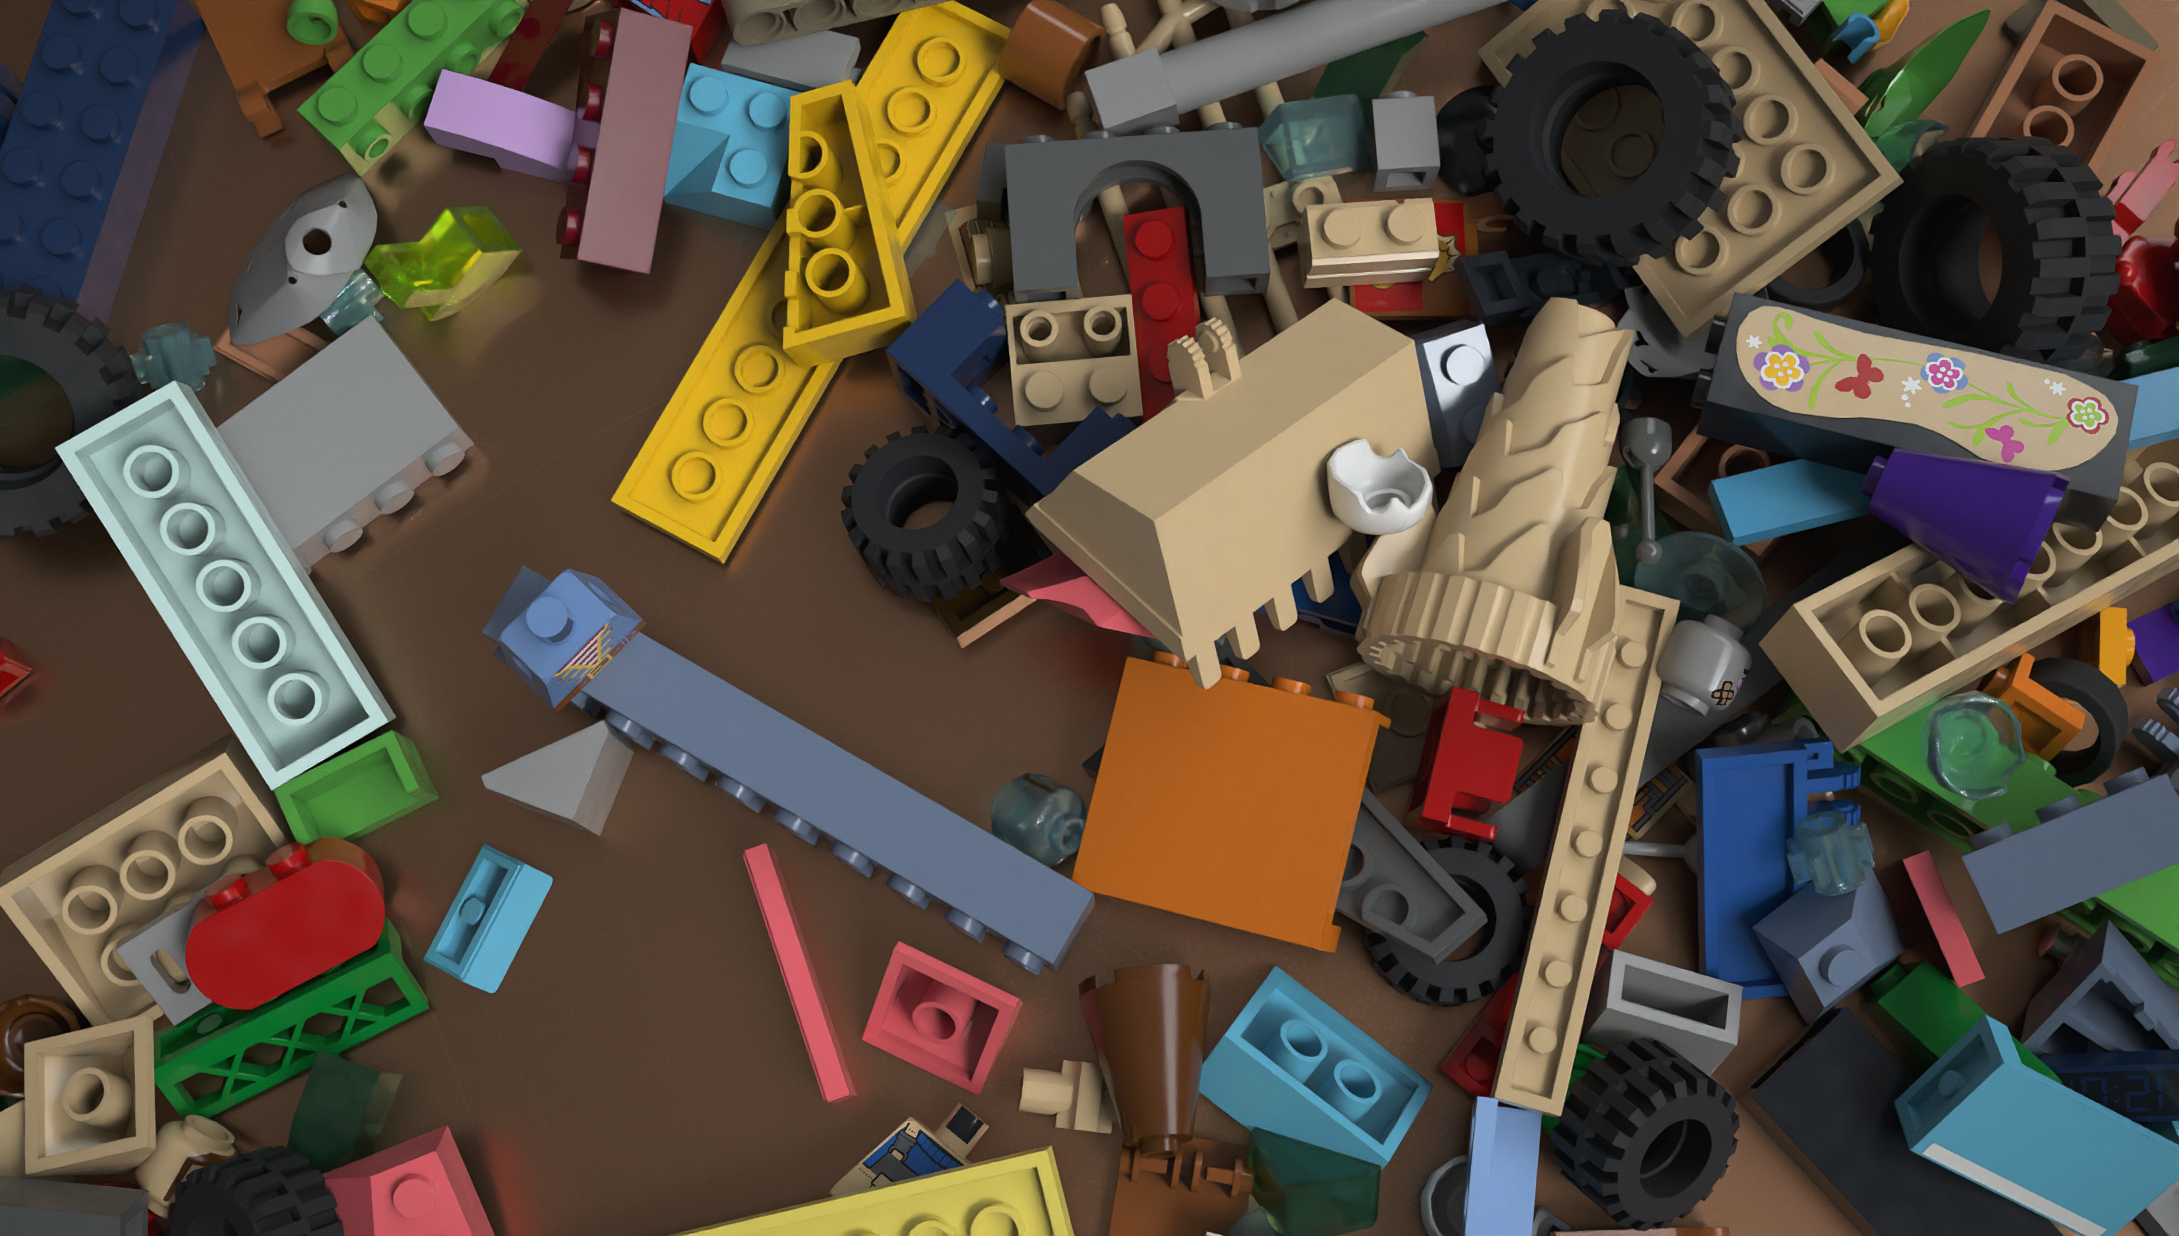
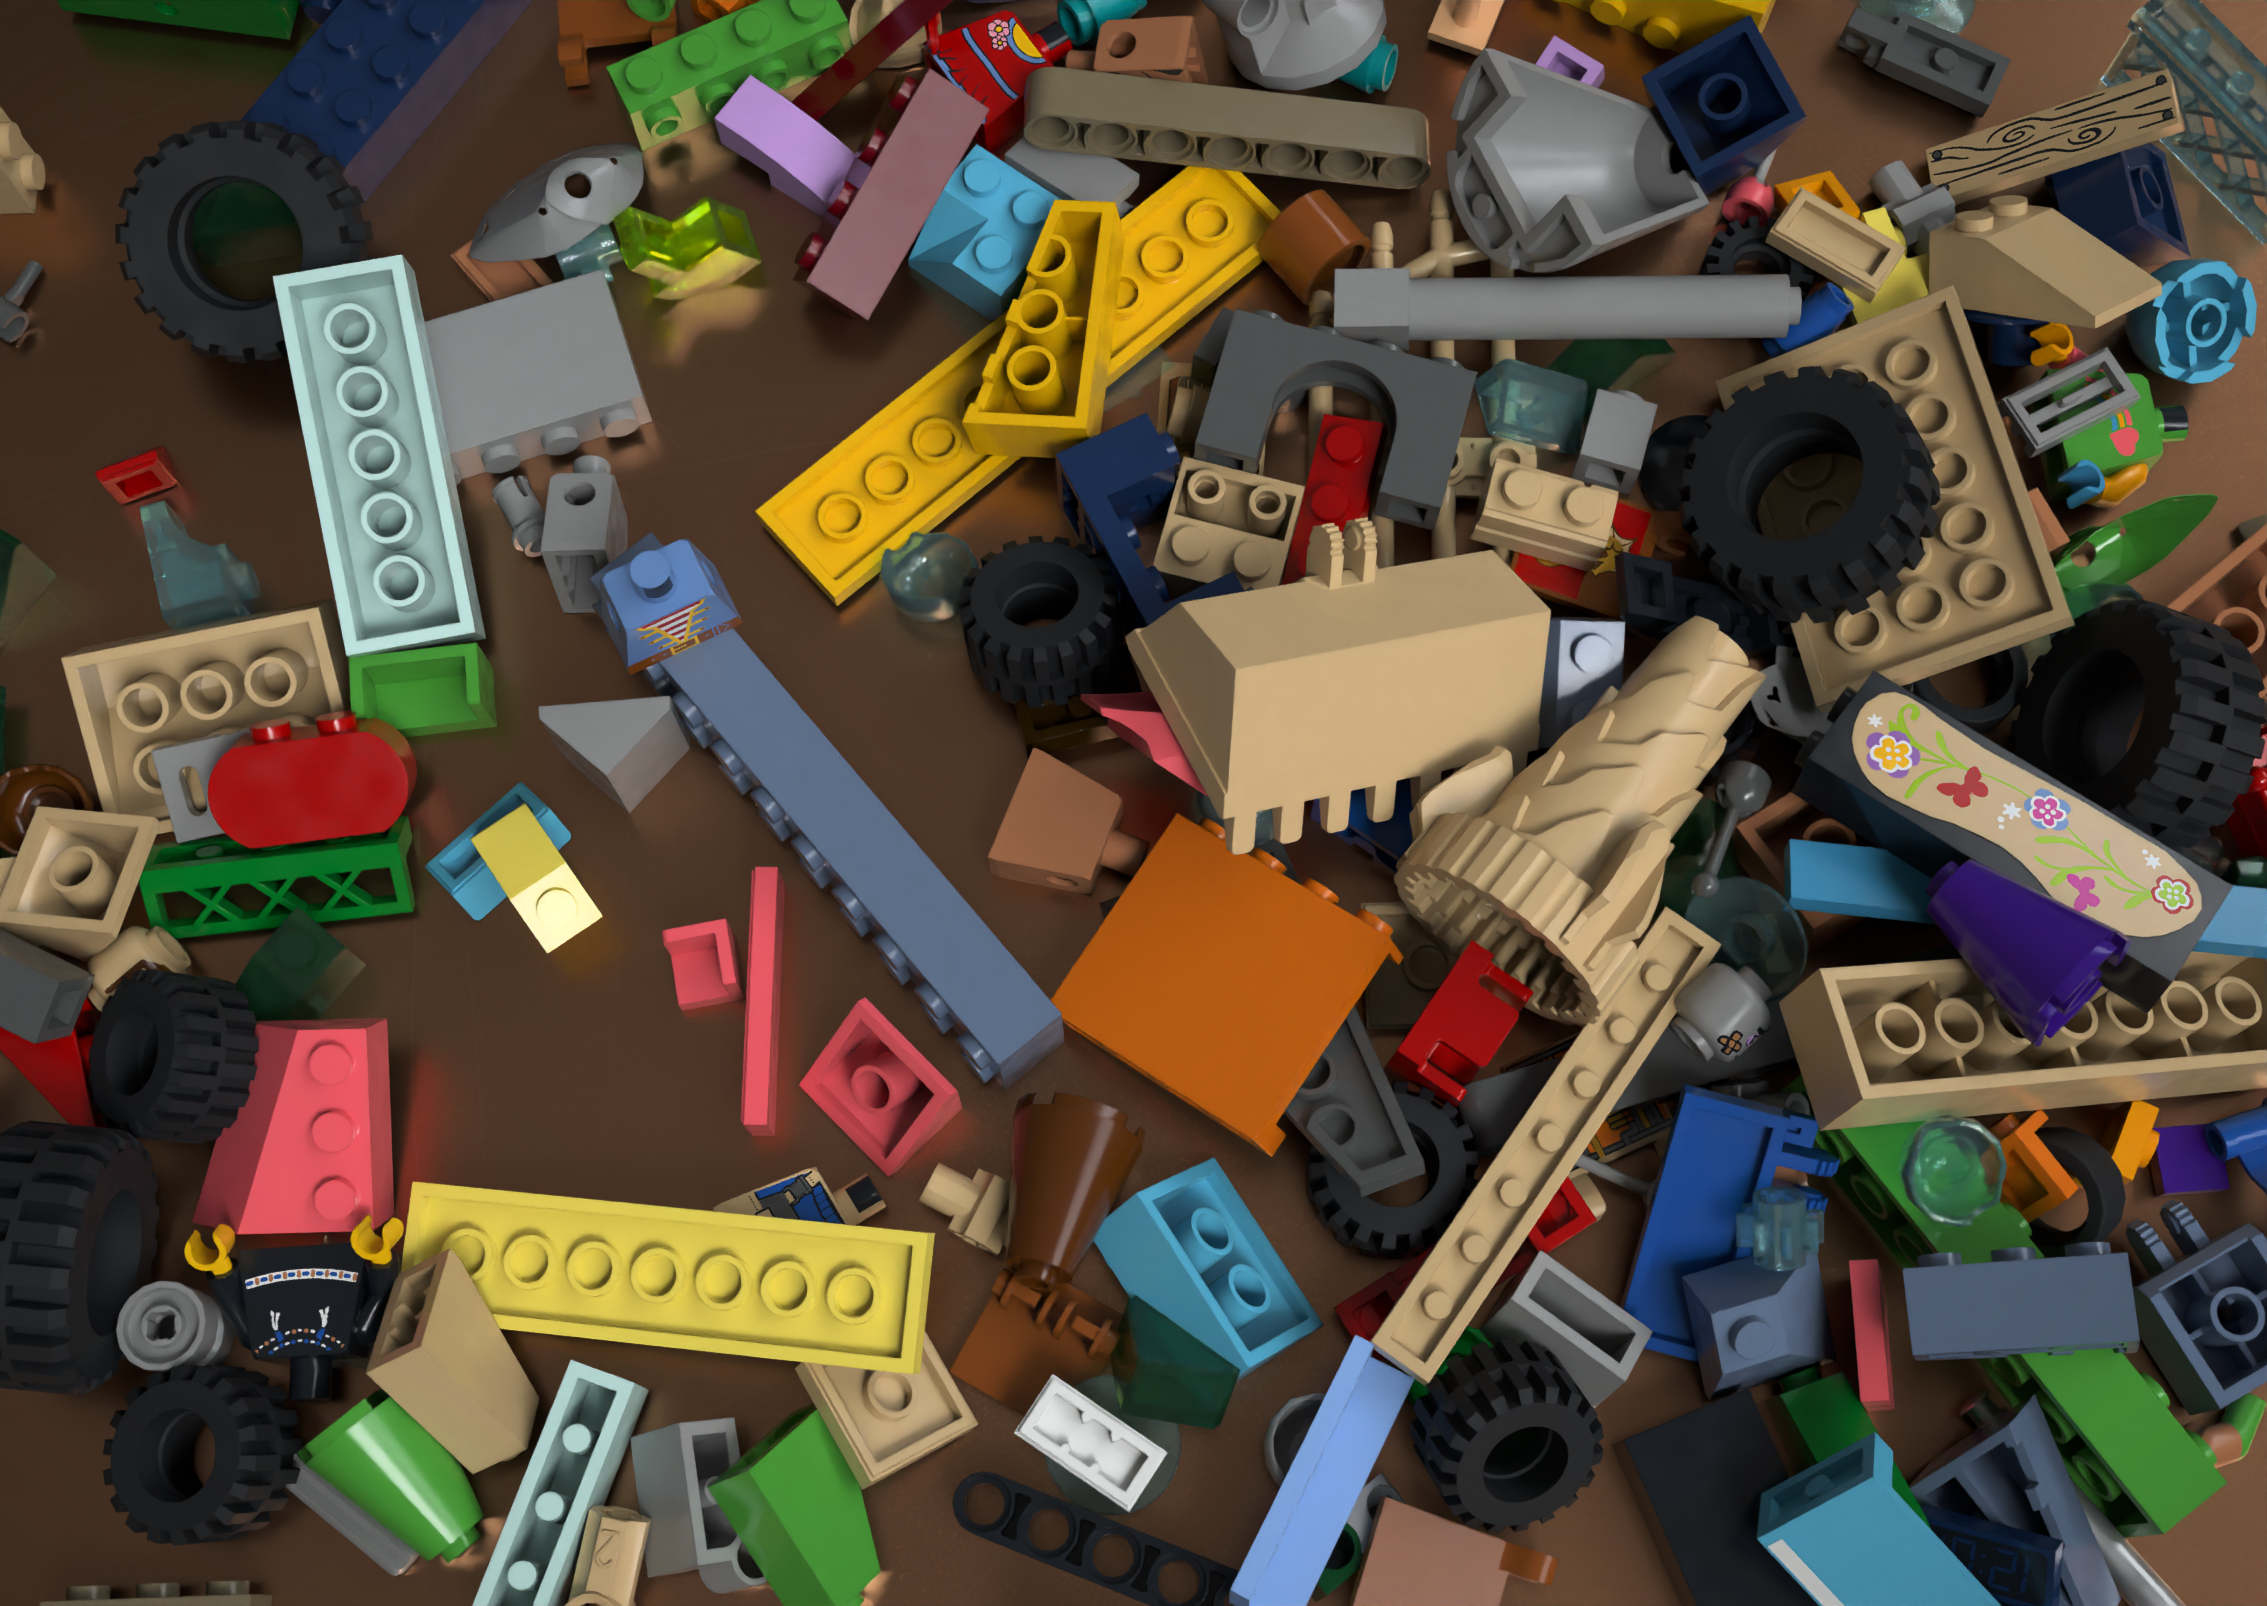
camera: 15 degrees right, 5 degrees down
clear light blue gear [130,322,217,392] -> none
clear light blue head [990,773,1087,867] -> none
white hair [1327,439,1433,535] -> none
none -> clear light blue arch [139,500,260,629]
none -> light yellow slope [470,803,603,954]
none -> light grey pin [491,475,545,557]
none -> light grey torso [541,455,628,613]
none -> coral panel [662,918,746,1011]
none -> clear light blue hair [880,532,980,623]
none -> nougat torso [988,748,1150,894]

